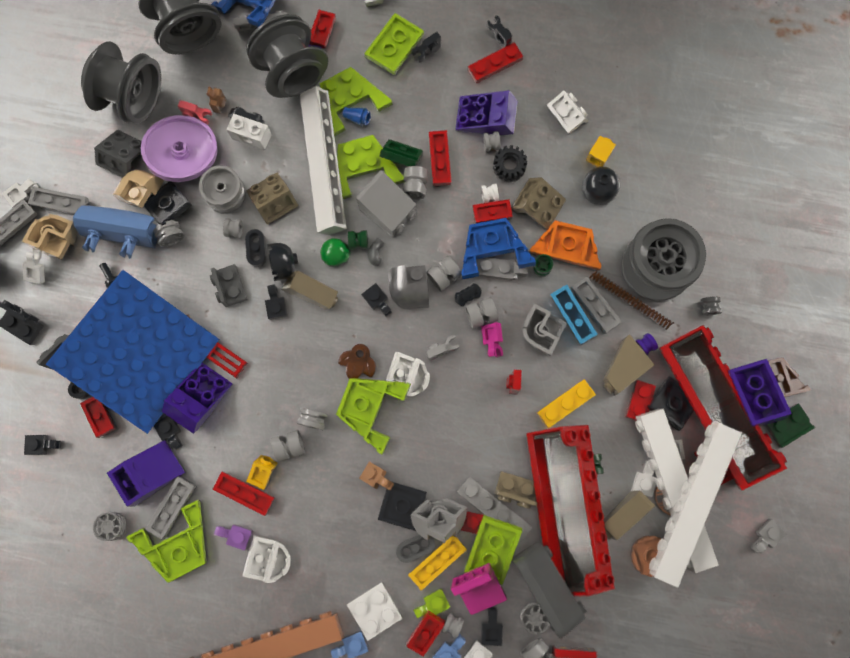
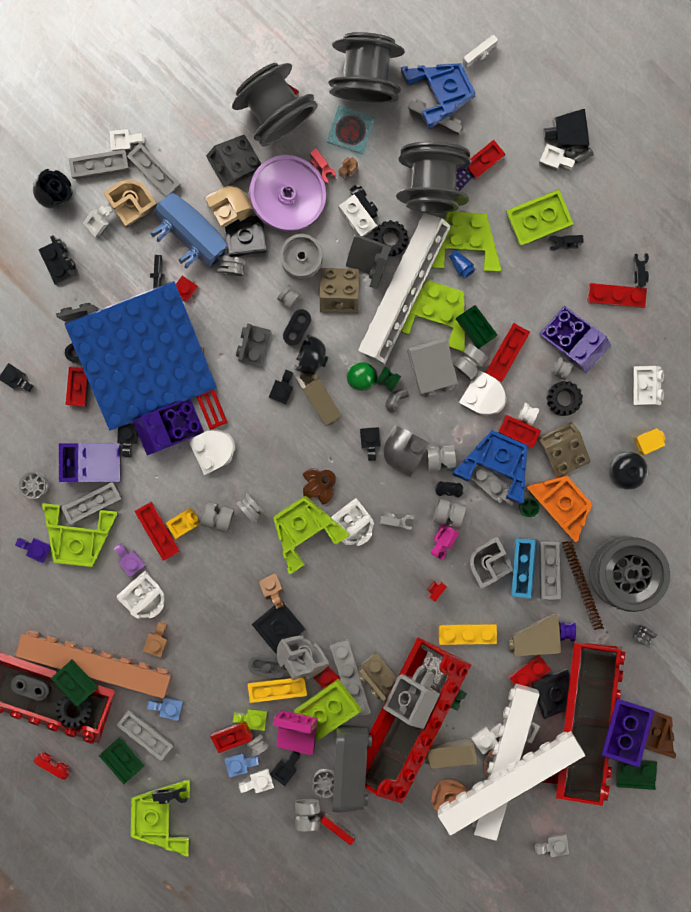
camera: 30 degrees right, 10 degrees up
white plate [347,582,403,641] -> none
none -> dark purple plate [15,538,51,563]
none -> medium nougat plate [143,622,168,658]
none -> red plate [176,275,198,302]
none -> white slope [188,429,235,475]
none -> clear light blue tile [327,105,375,155]
none -> dark grey bracket [346,234,391,289]
none -> black tyre [374,220,408,257]
none -> light grey hinge [383,666,440,729]
none -> white slope [459,370,507,417]

